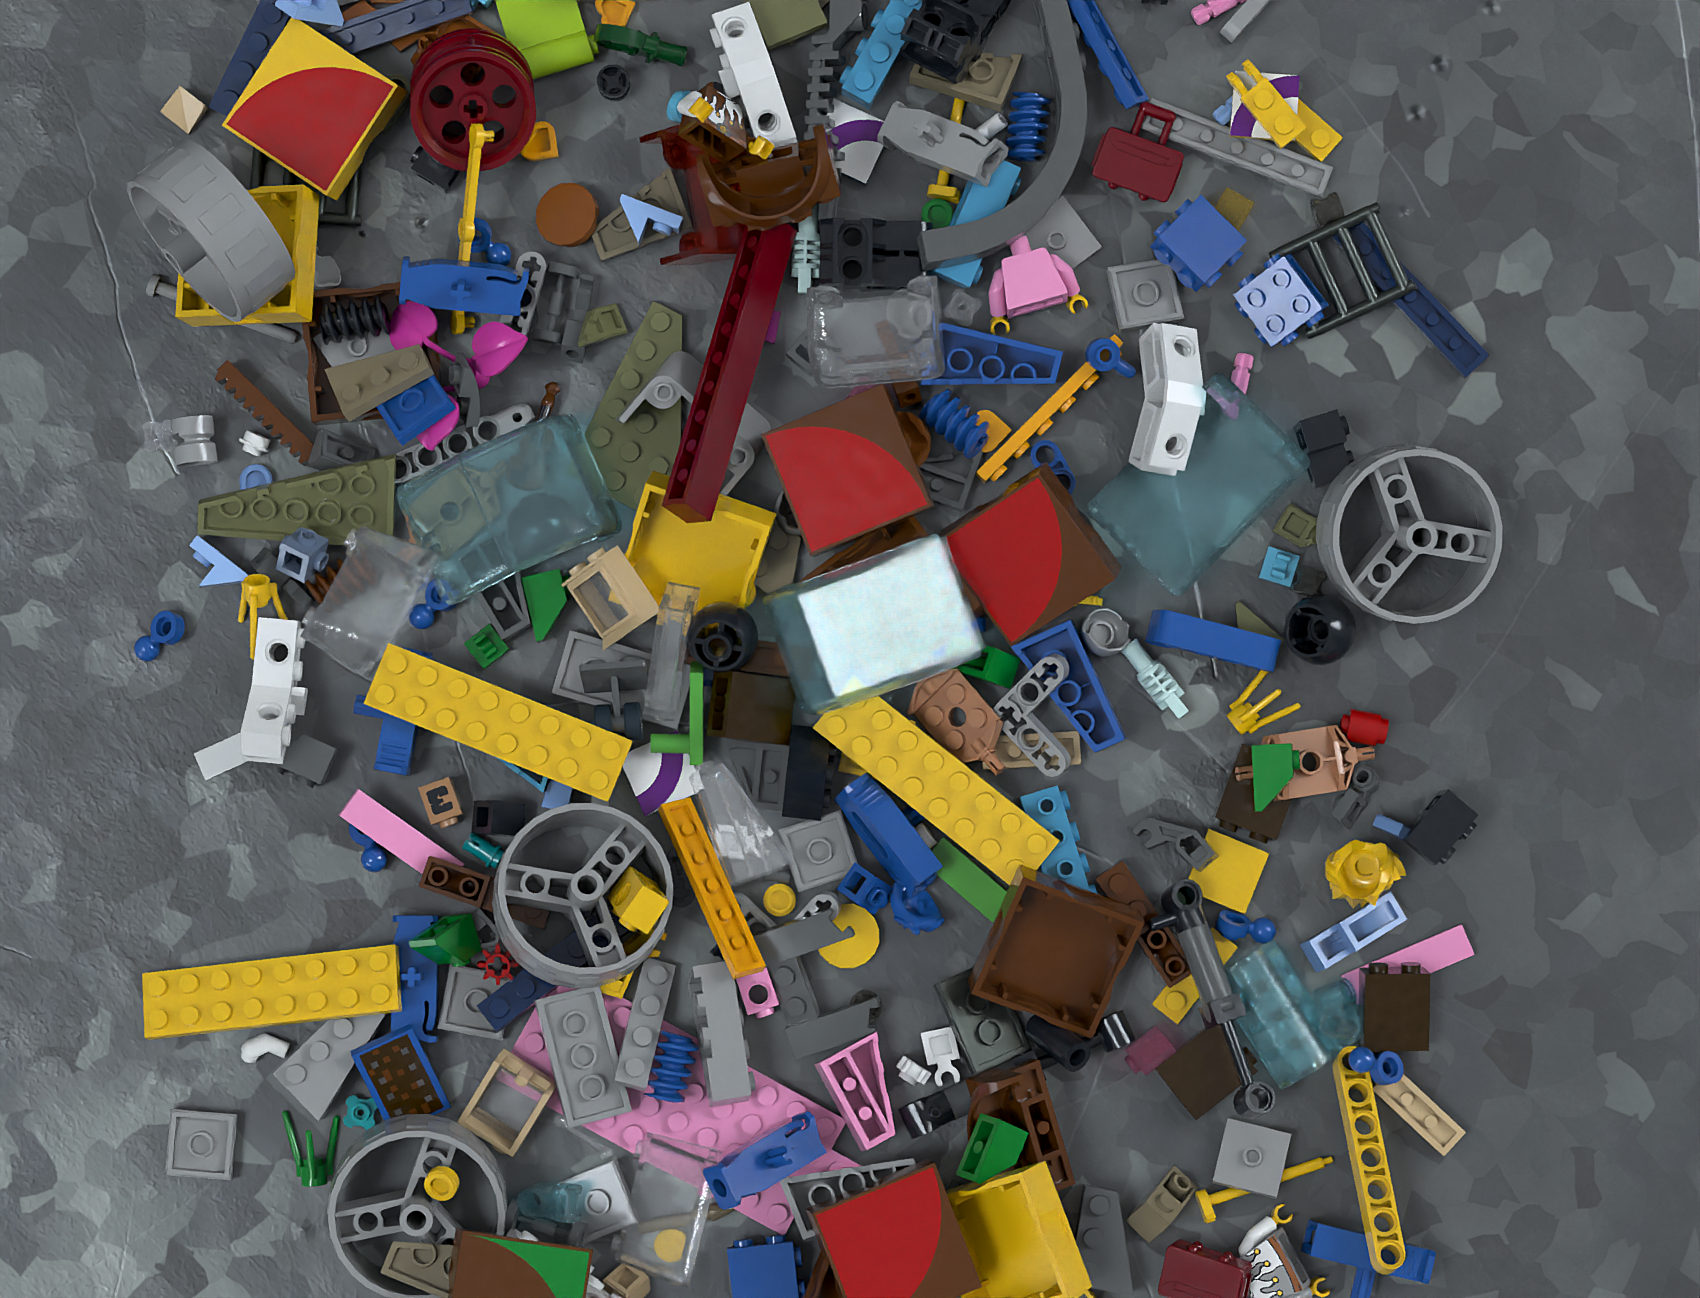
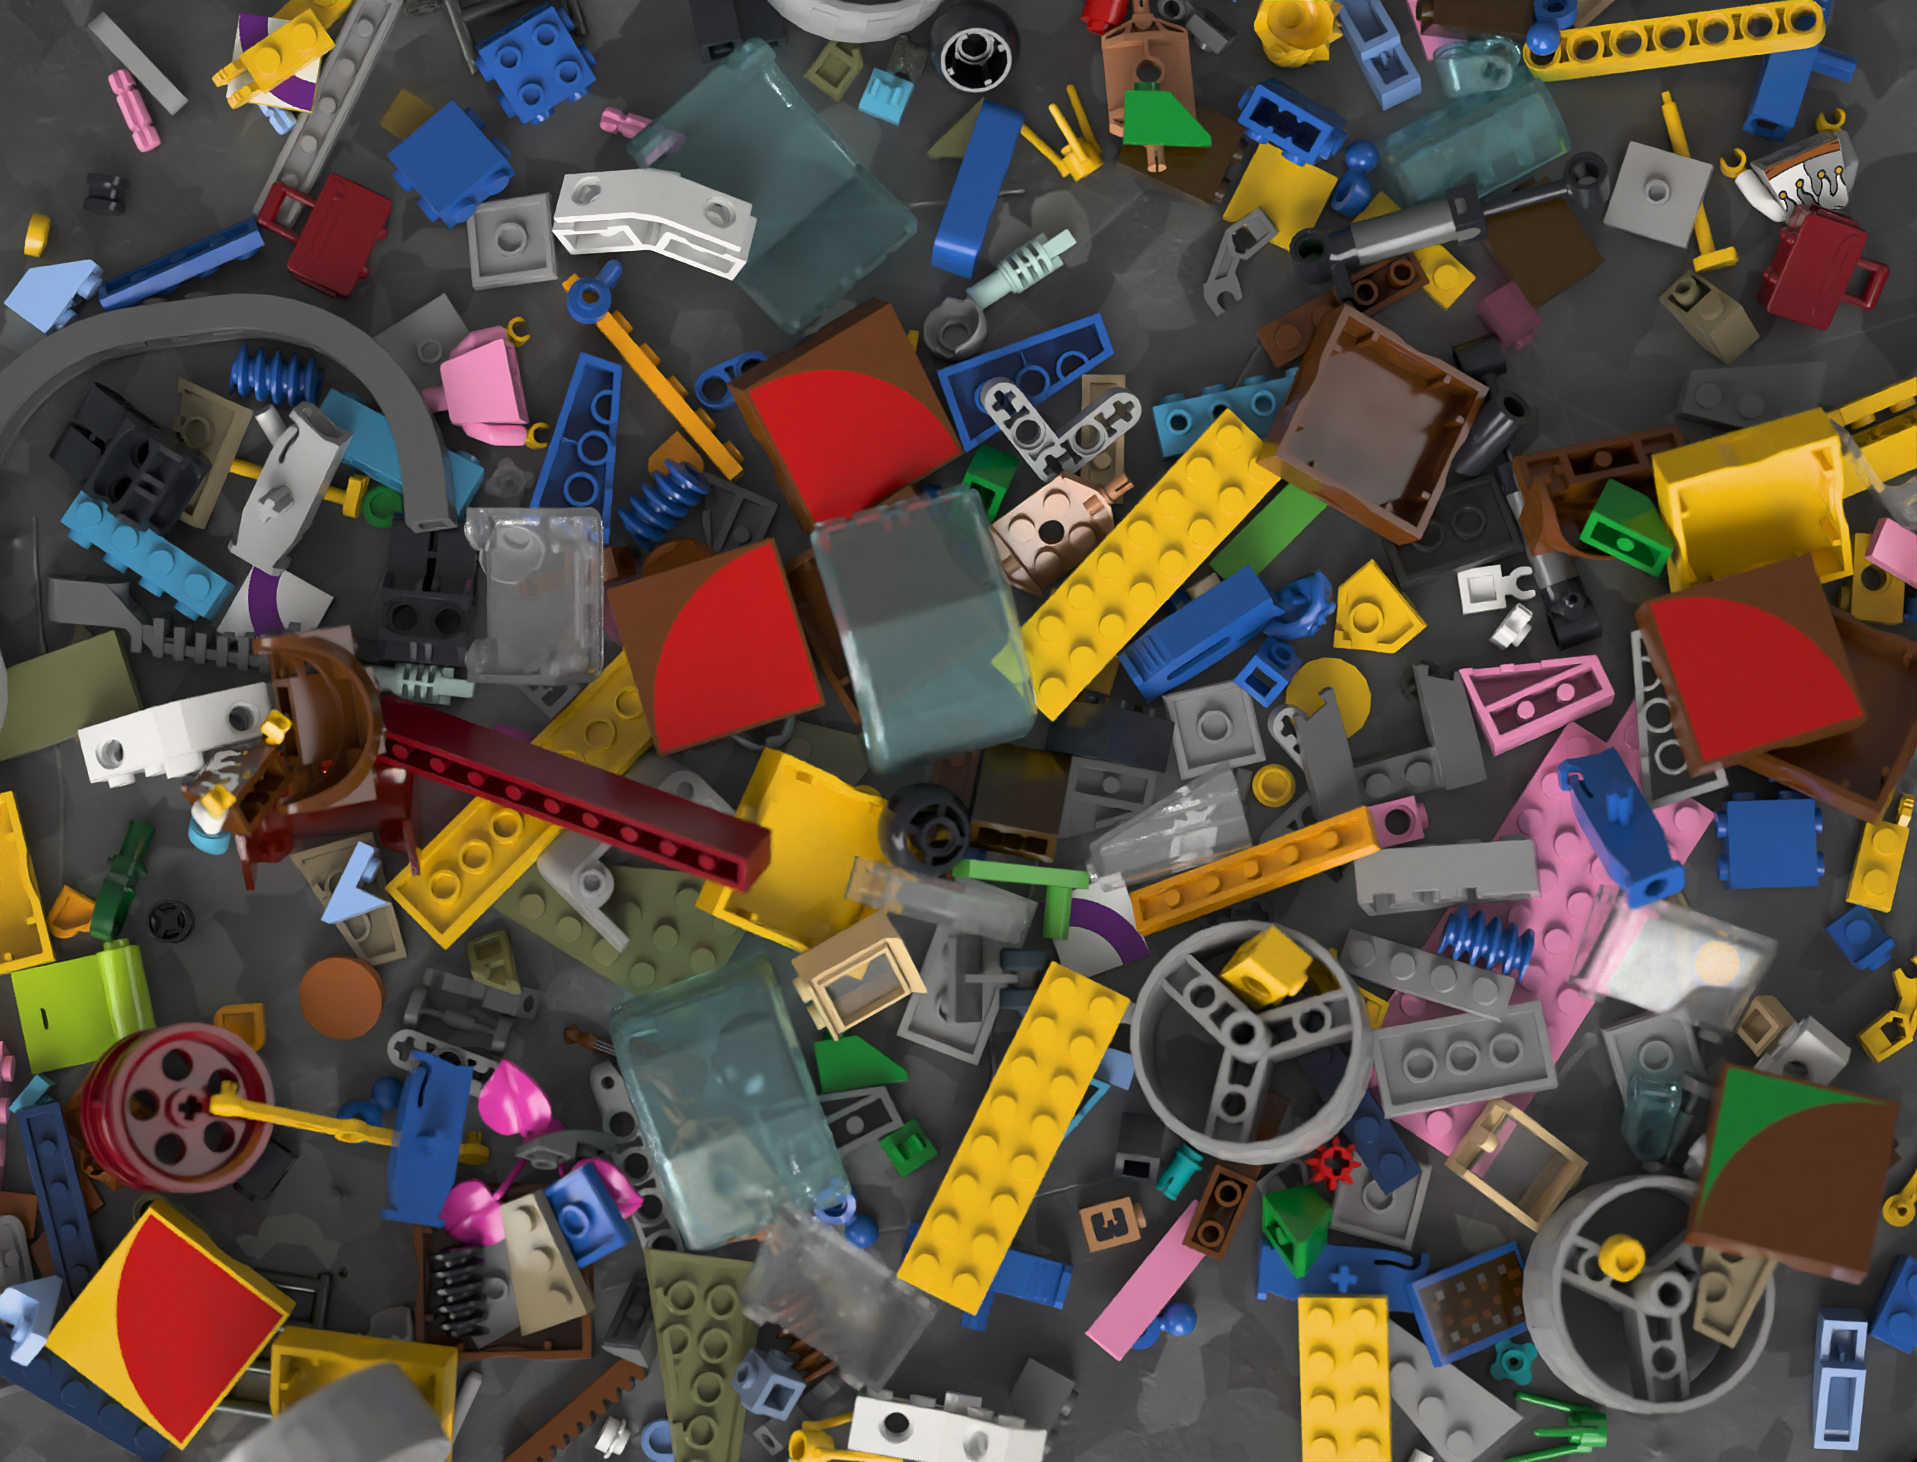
camera: 80 degrees left, 0 degrees up
none -> yellow plate [384,650,654,950]
none -> blue brick [1237,77,1348,167]
none -> yellow plate [1333,558,1428,653]

